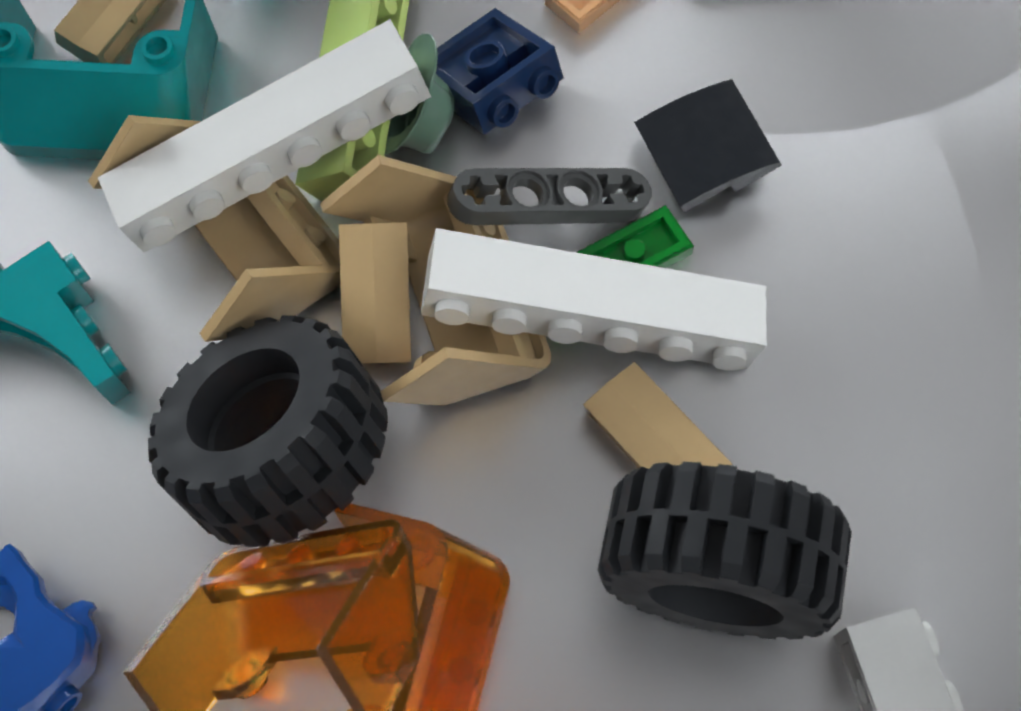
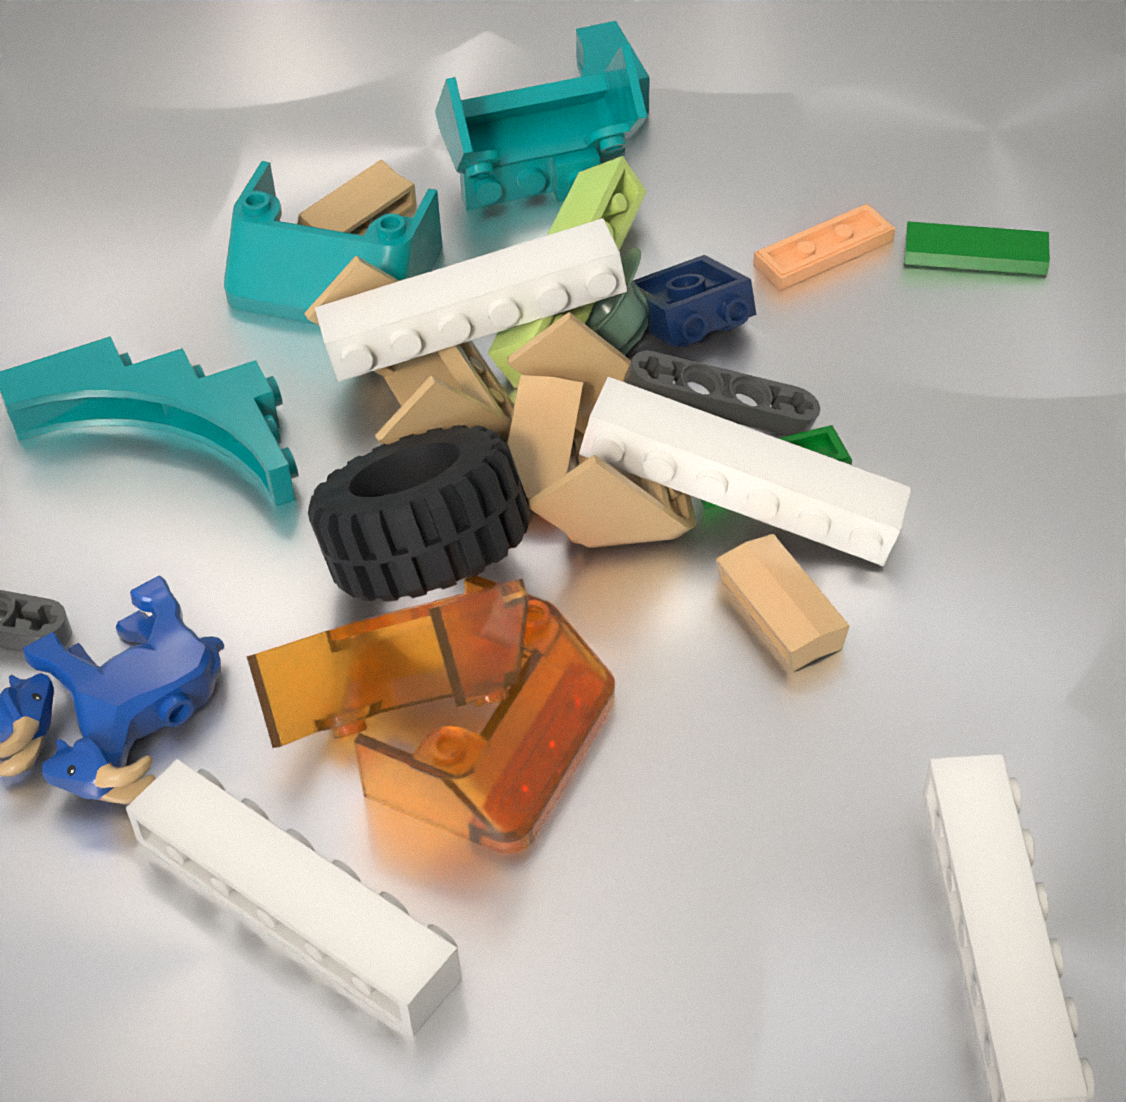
camera: 10 degrees right, 20 degrees down
black tyre [598,462,852,640] -> none
black slope [634,79,782,213] -> none

